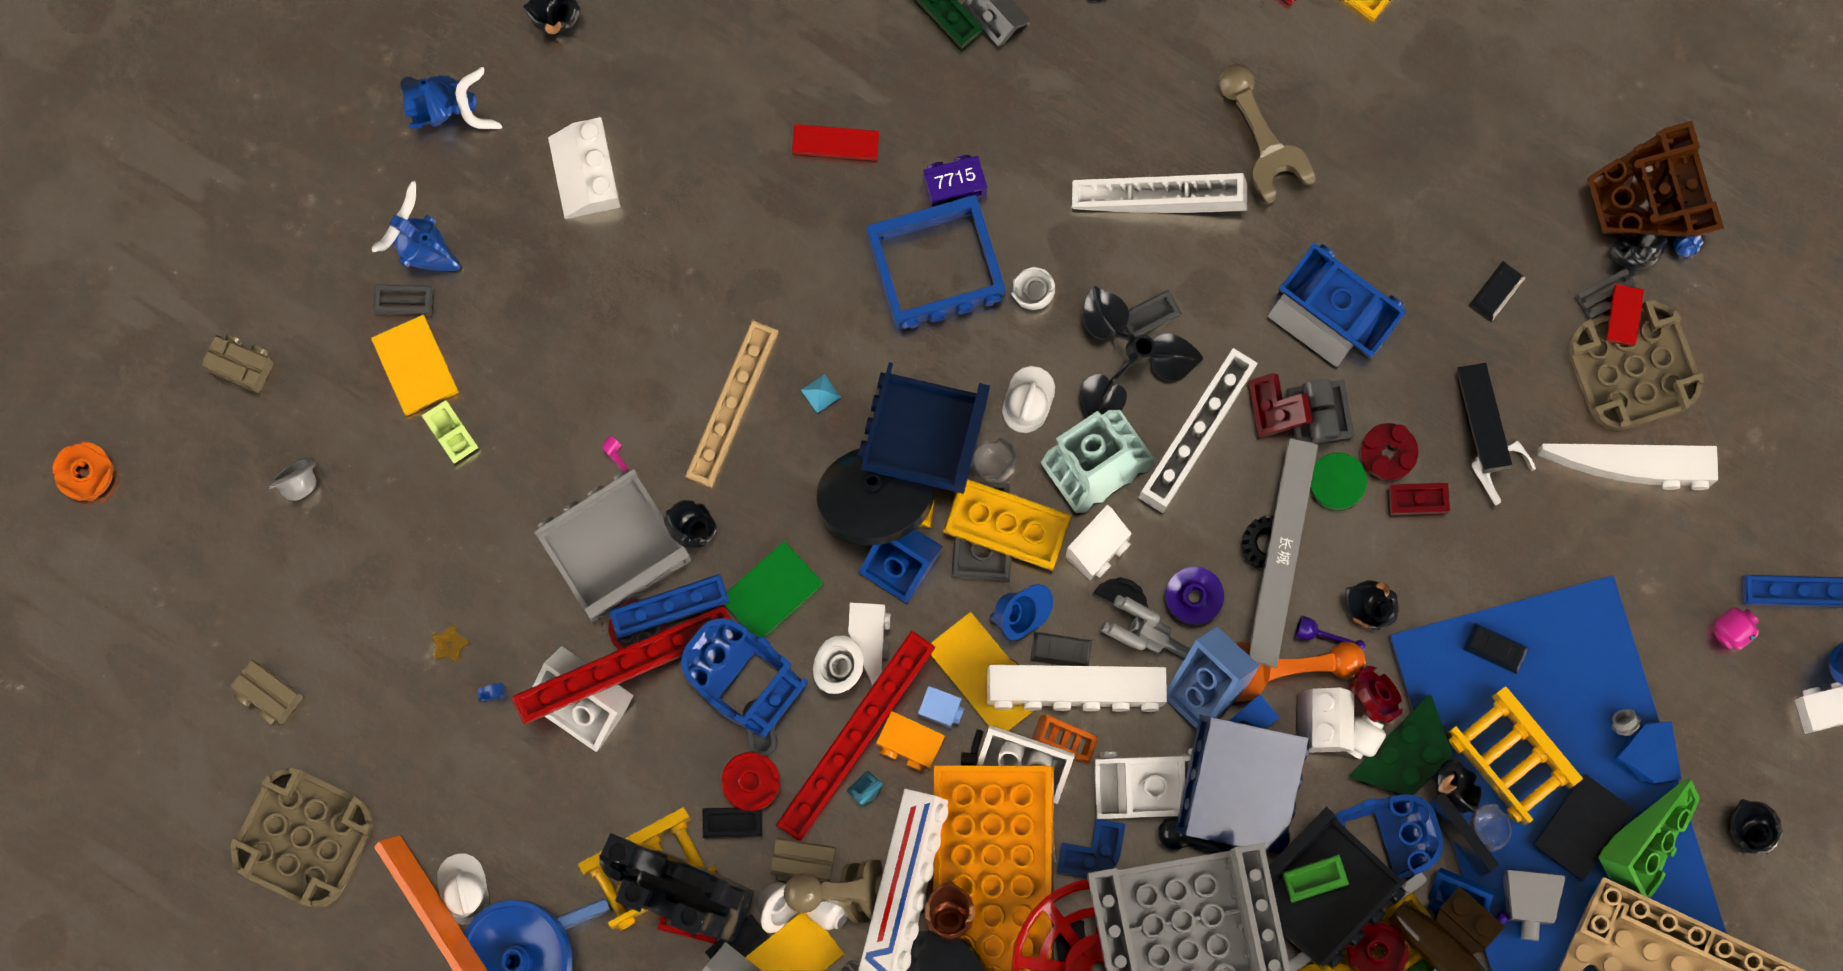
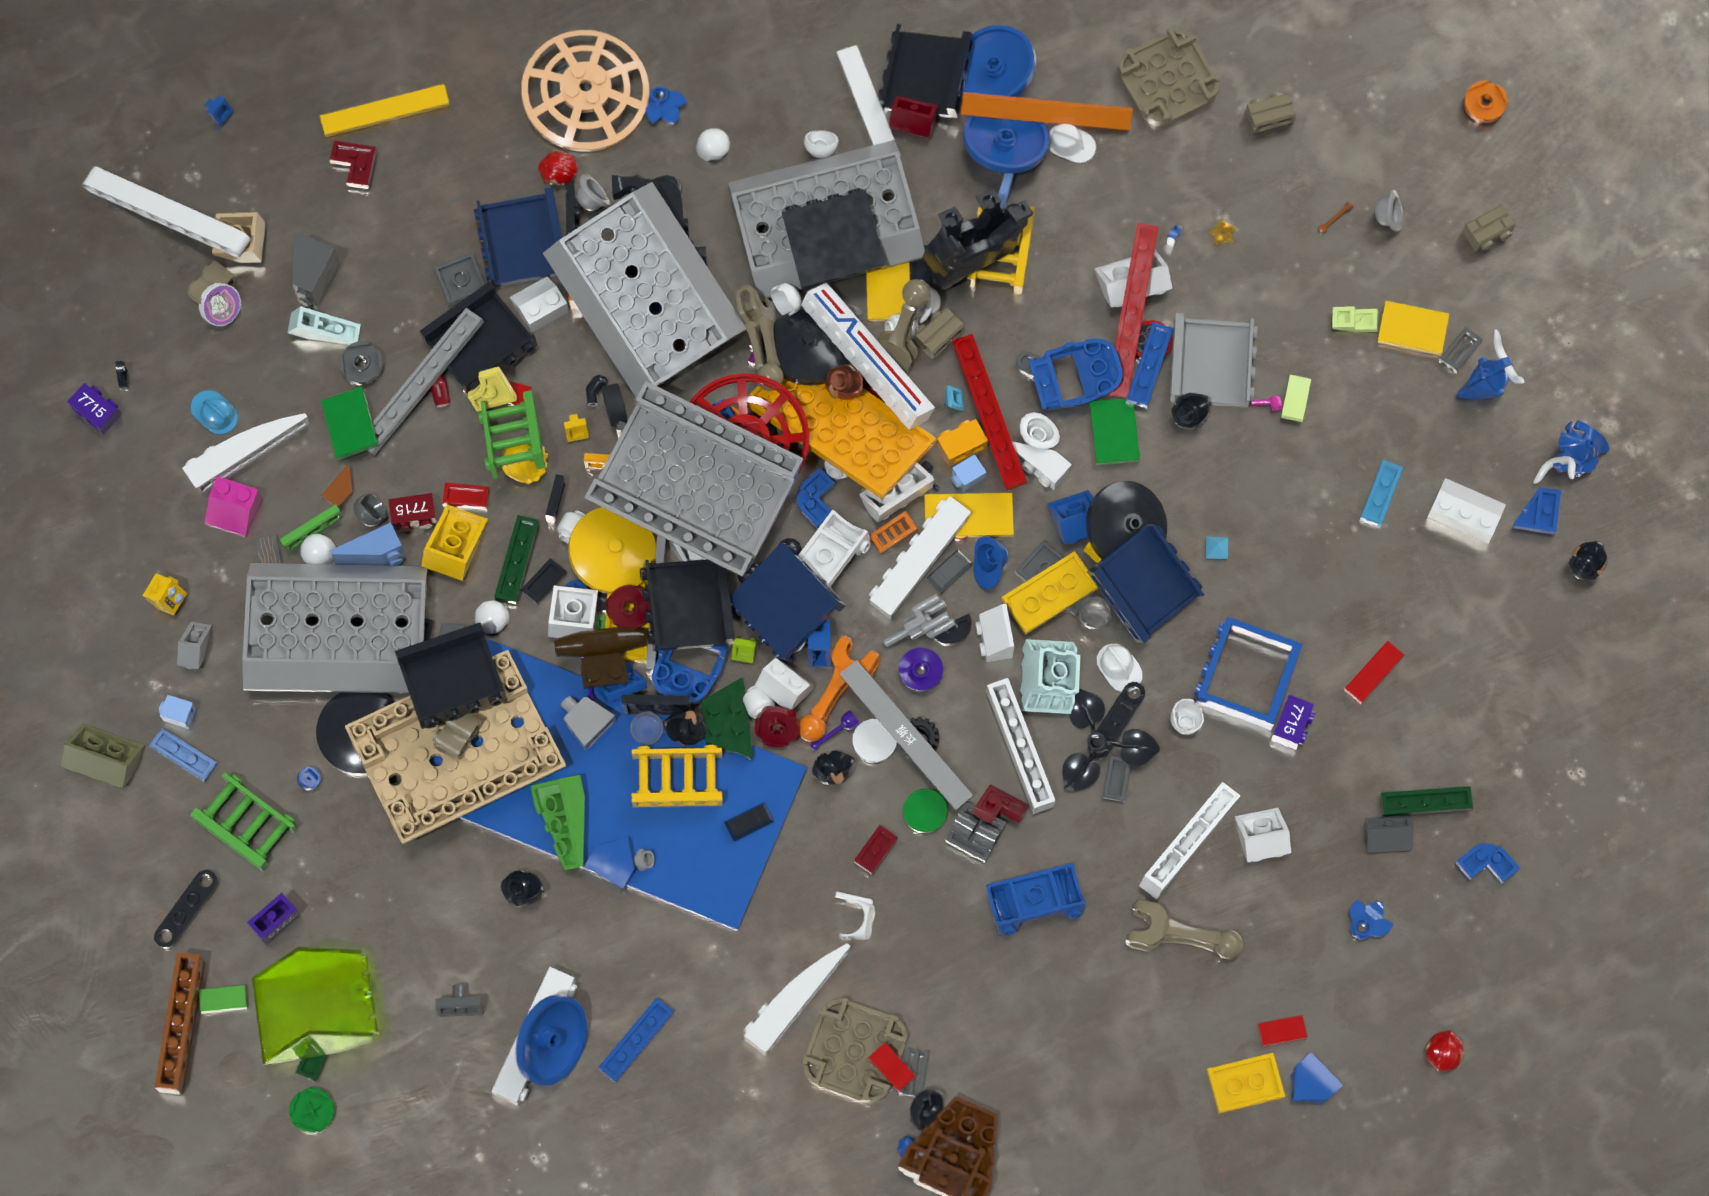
camera: 130 degrees right, 5 degrees down
tan tile [685,320,779,489] -> none
black tile [702,807,762,838] -> none
red tile [721,752,780,811] -> none
medium blue slope [1167,626,1260,729] -> none
light grey tile [1268,294,1354,367] -> none
bright green tile [1282,855,1349,903] -> none
dark red plate [1359,423,1419,482] -> none
black tile [1457,363,1512,474] -> none
black tile [1469,261,1526,321] -> none
black tile [1533,774,1633,881] -> none
dark pink head [1713,607,1759,651] -> none
none -> lime tile [731,636,756,663]
none -> white tile [853,719,897,763]
none -> black plate [1087,682,1145,760]
none -> white slope [1235,808,1291,862]
none -> yellowish green slope [1281,375,1311,422]
none -> dark orange hinge [1318,202,1353,234]
none -> dark azure tile [1360,460,1403,527]
none -> blue wing [1513,487,1561,535]

